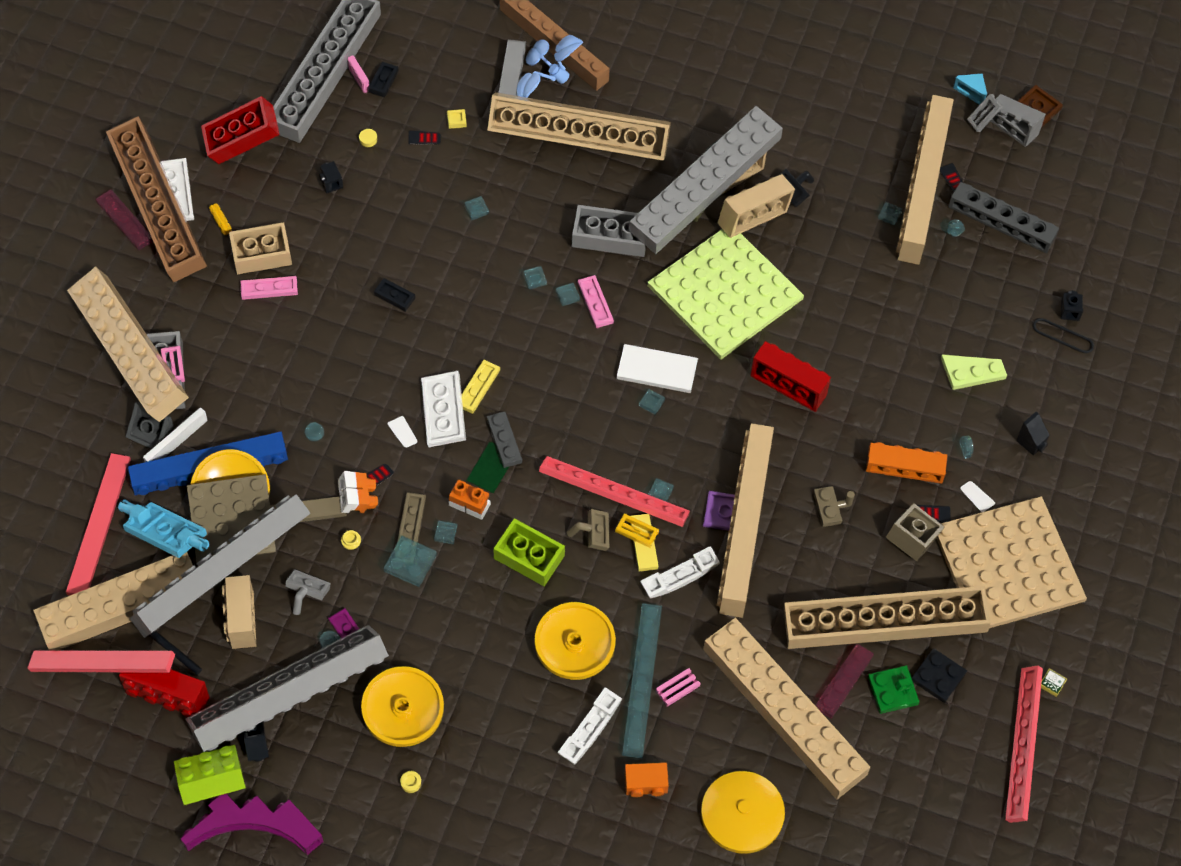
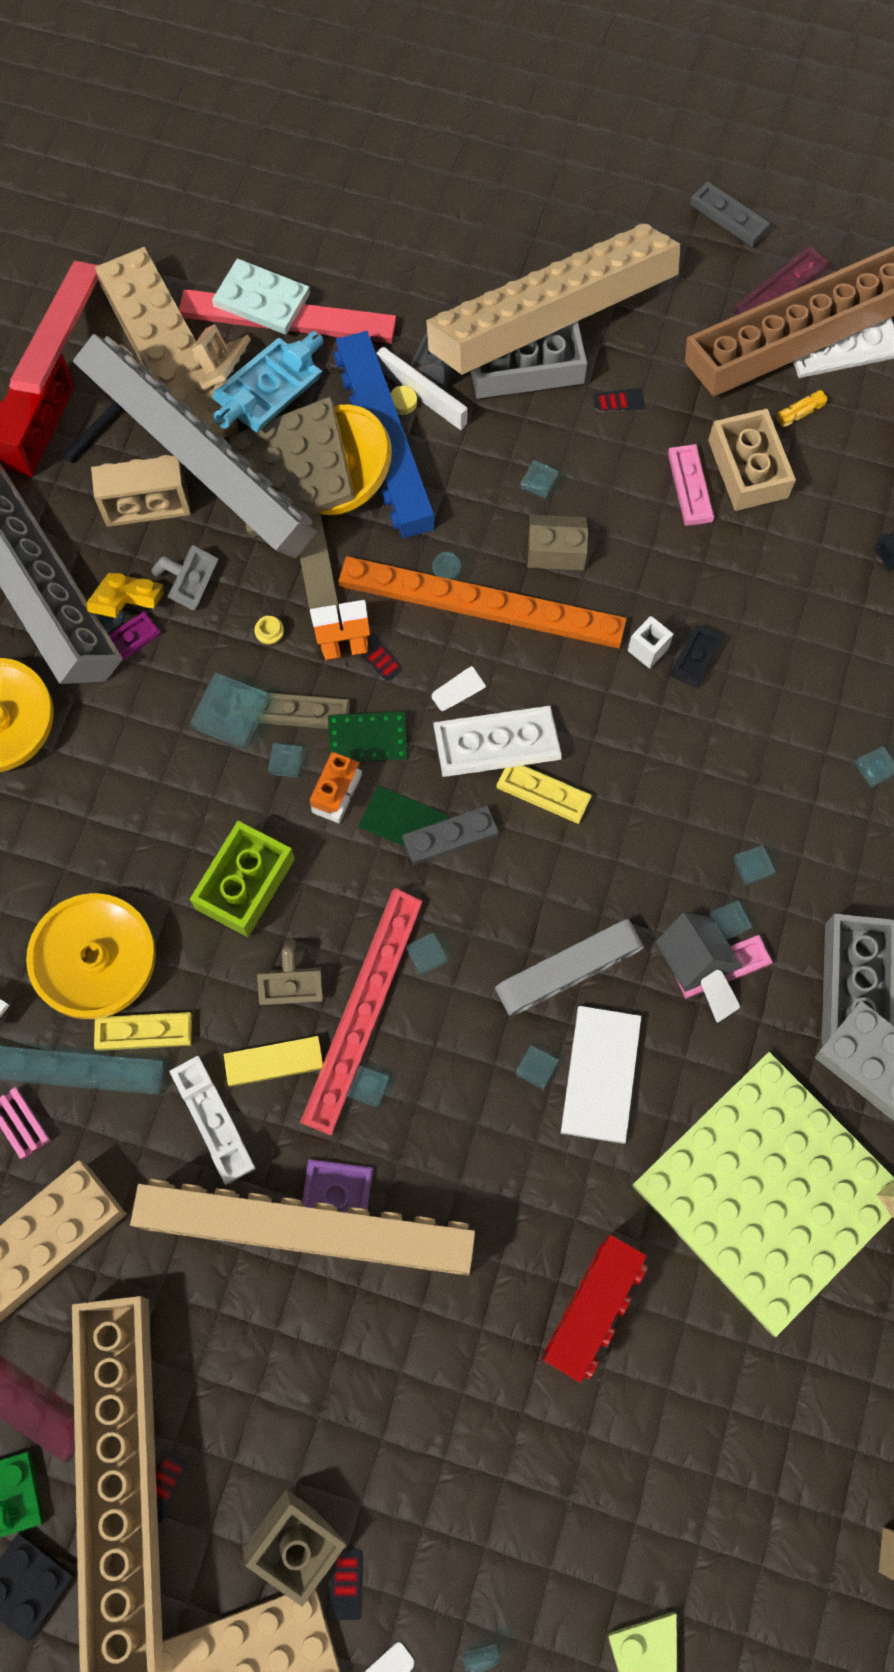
camera: 90 degrees right, 10 degrees up
bright pink tile [161,346,185,382] -> none
yellow tile [615,514,659,548] -> none
dark tan plate [813,486,855,527] -> none
orange brick [866,442,947,484] -> none
none -> yellow plate [87,573,164,618]
none -> light yellow tile [94,1012,192,1051]
none -> tan bracket [192,325,251,389]
none -> light aqua plate [212,259,310,335]
none -> dark green sticker [328,712,407,761]
none -> orange plate [339,556,626,648]
none -> light yellow tile [390,386,417,415]
none -> clear light blue tile [406,933,448,976]
none -> light grey beam [495,919,644,1017]
none -> clear light blue plate [521,460,559,499]
none -> dark tan slope [527,515,588,570]
none -> black sticker [593,388,645,412]
none -> white brick [628,616,673,669]
none -> dark grey slope [656,912,742,992]
none -> dark grey plate [690,181,770,247]
none -> white sticker [701,970,740,1022]

